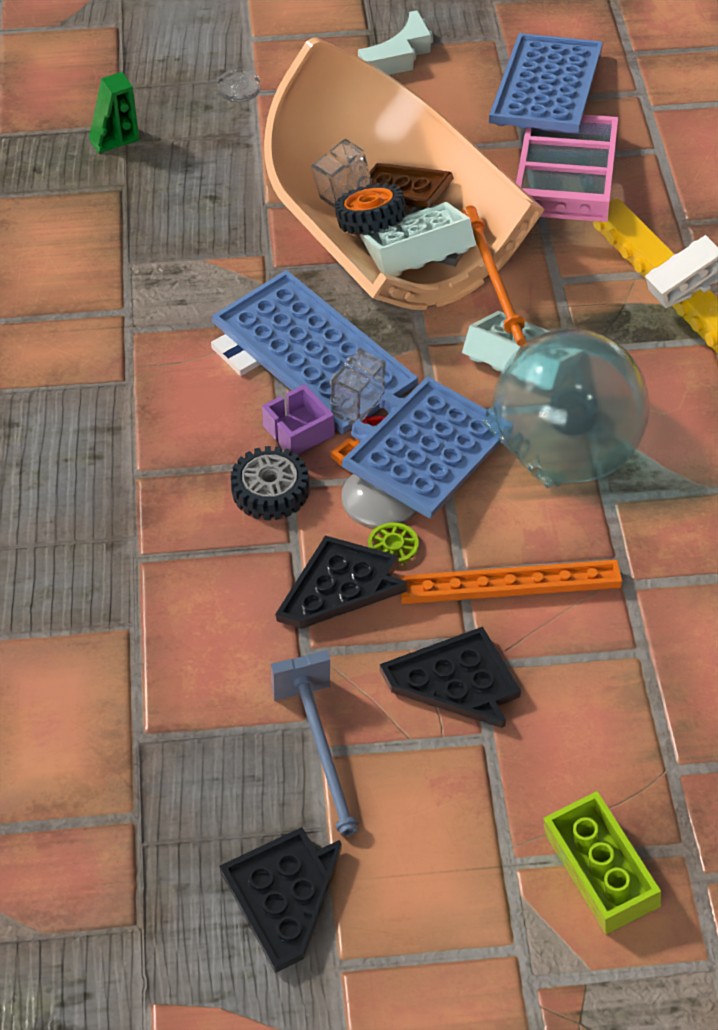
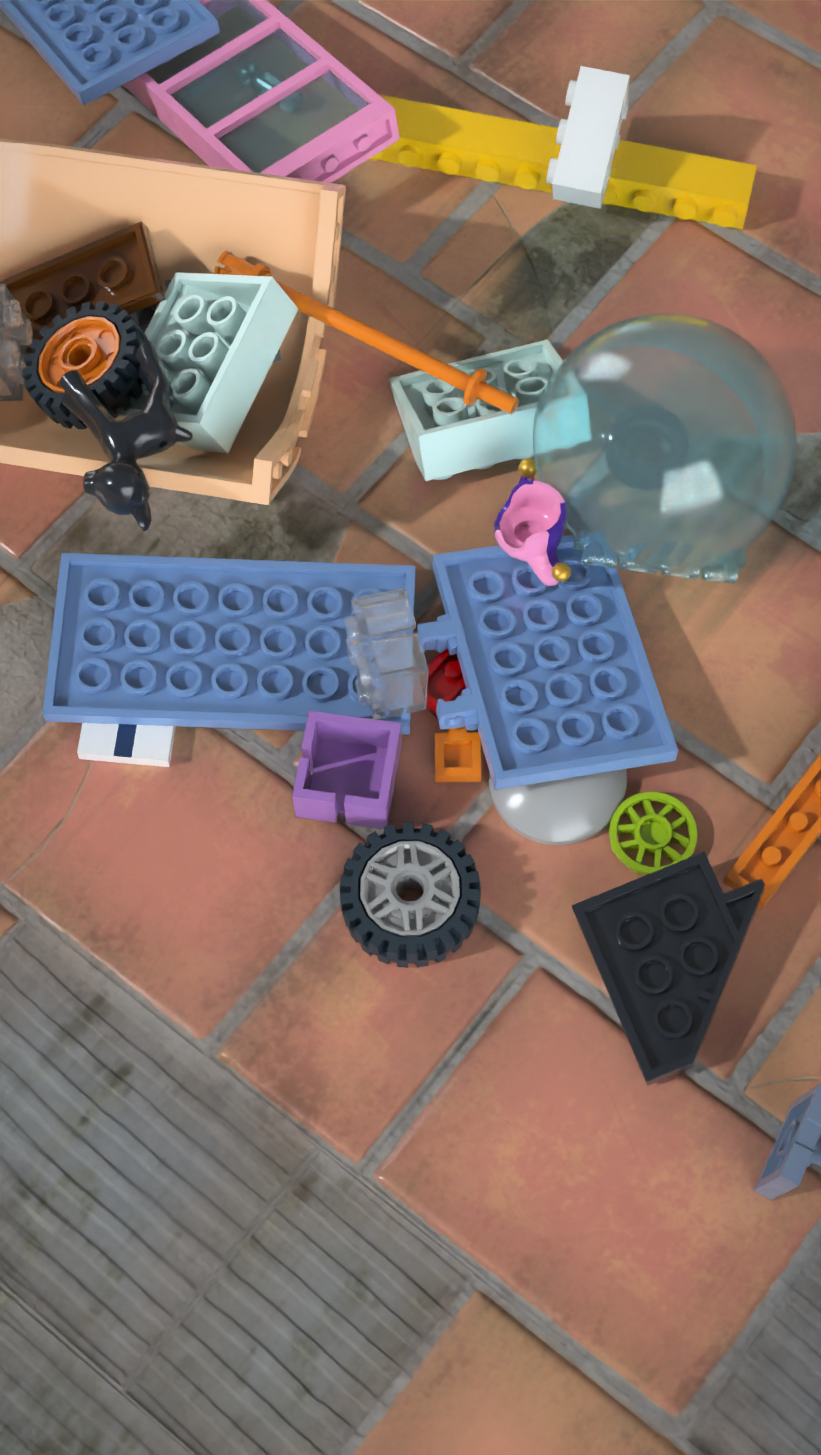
camera: 45 degrees left, 15 degrees up
none -> black animal [60,341,193,531]
none -> bright pink piece [494,458,571,586]

